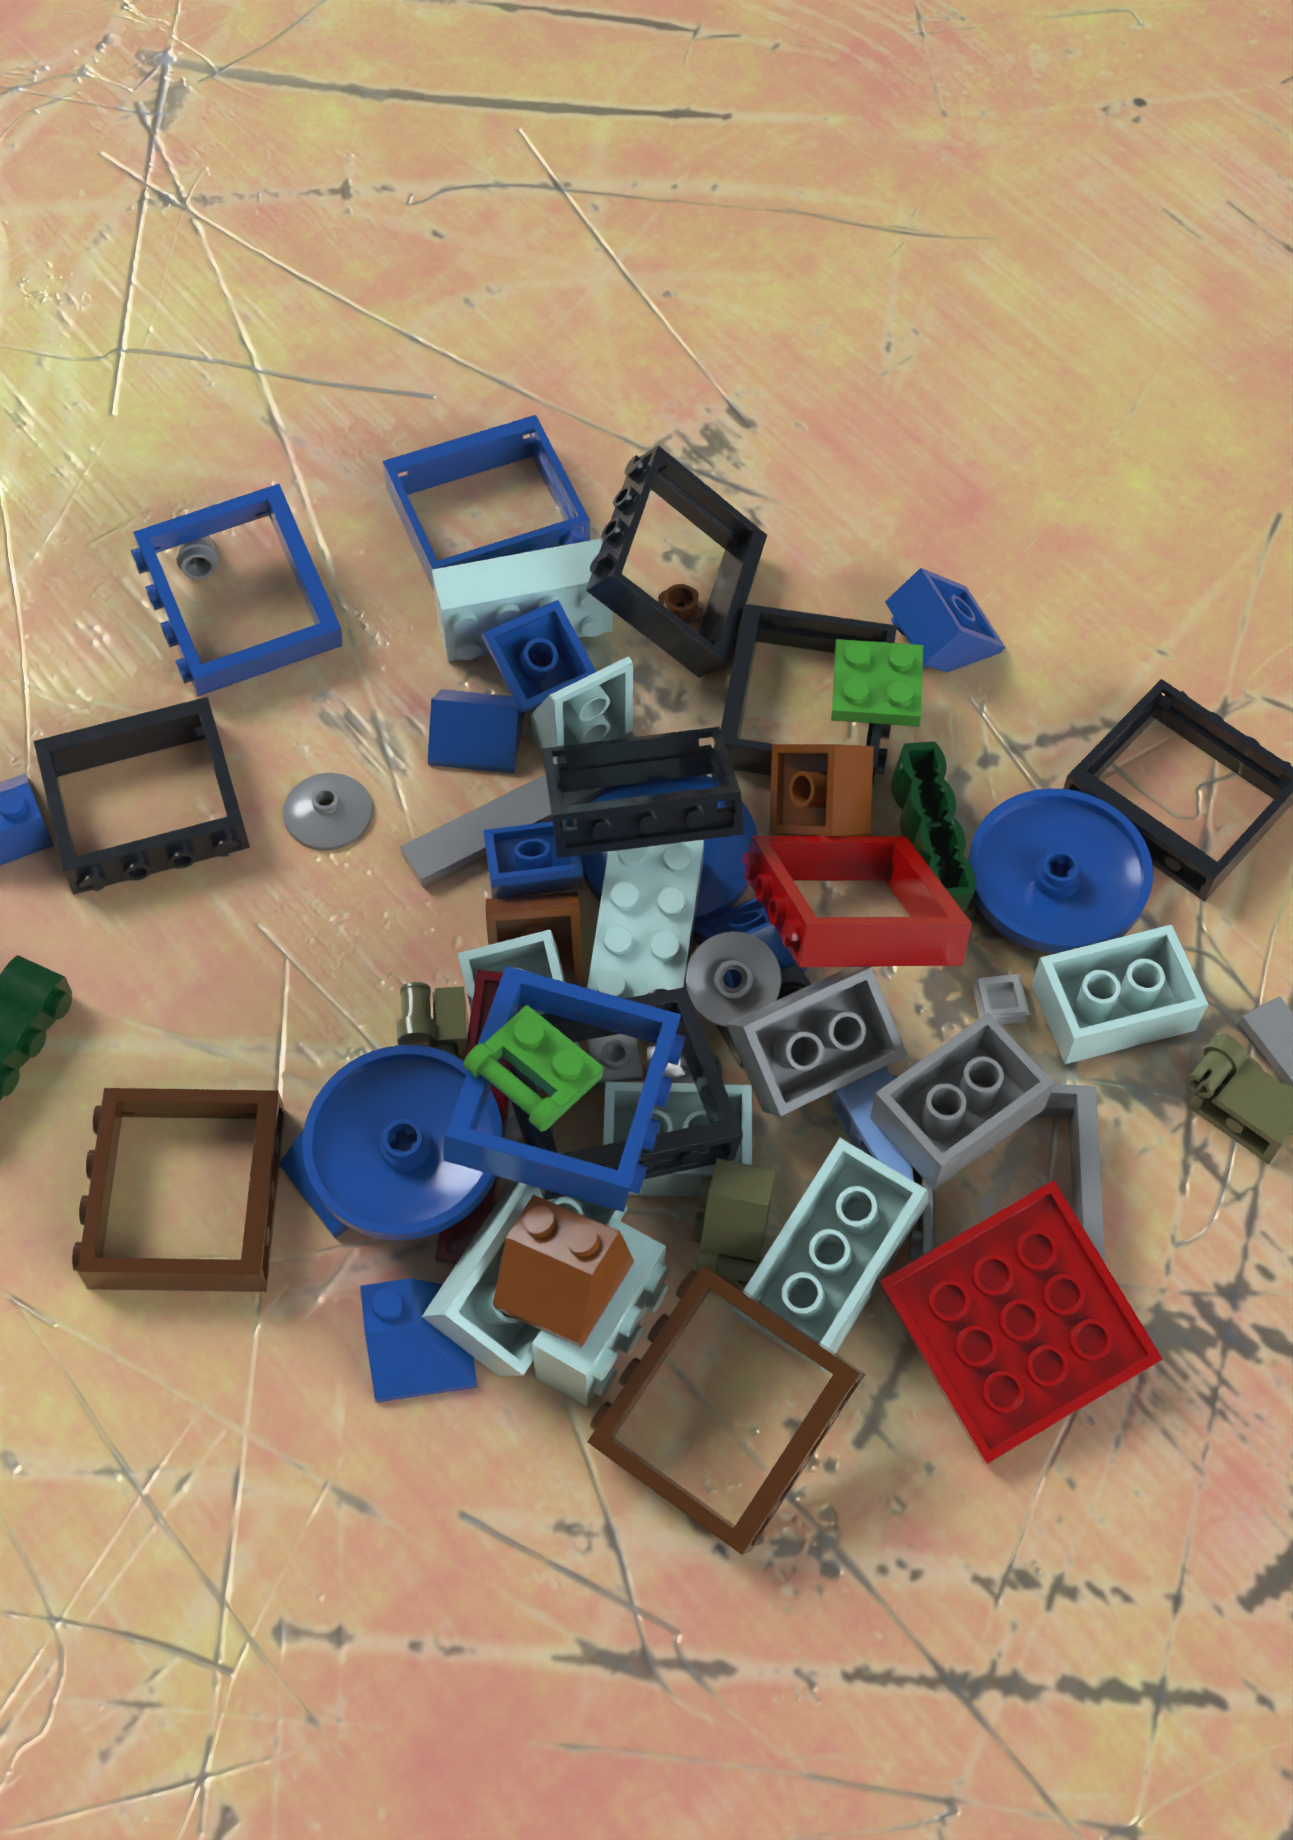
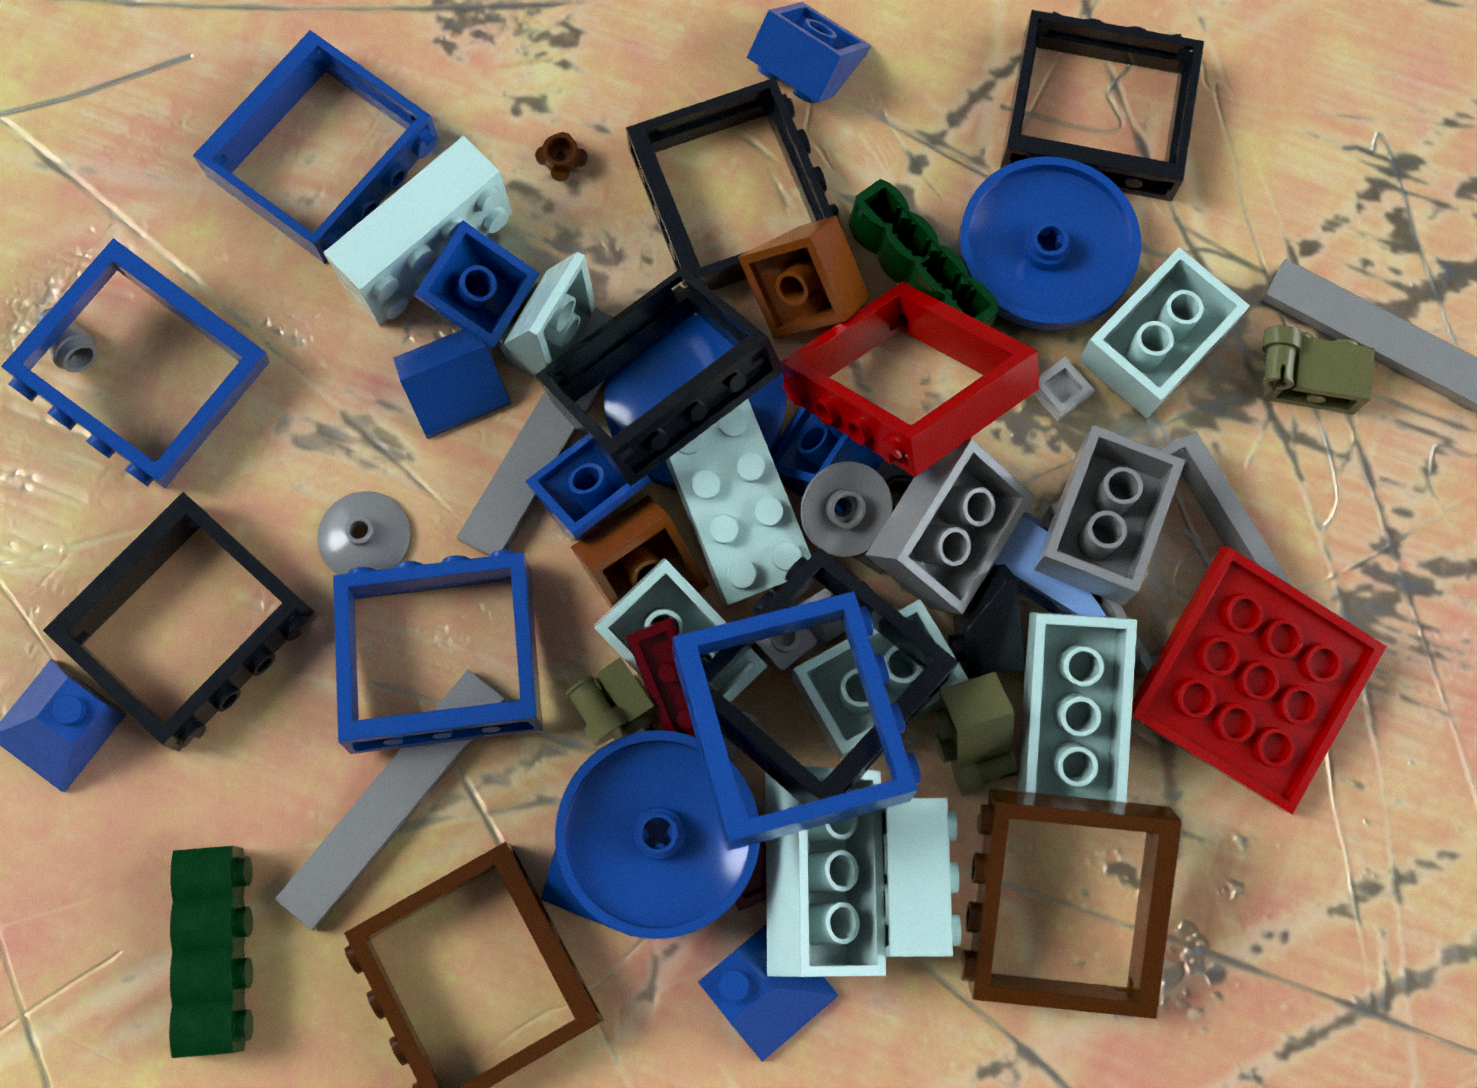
camera: 30 degrees left, 15 degrees up
bright green plate [463,1005,604,1132] -> none
dark orange slope [493,1195,634,1348] -> none
black window [585,445,767,678] -> none
bright green plate [831,639,923,727] -> none
none -> light grey tile [275,669,506,931]
none -> blue window [333,550,543,754]
none -> black slope [948,564,1025,679]

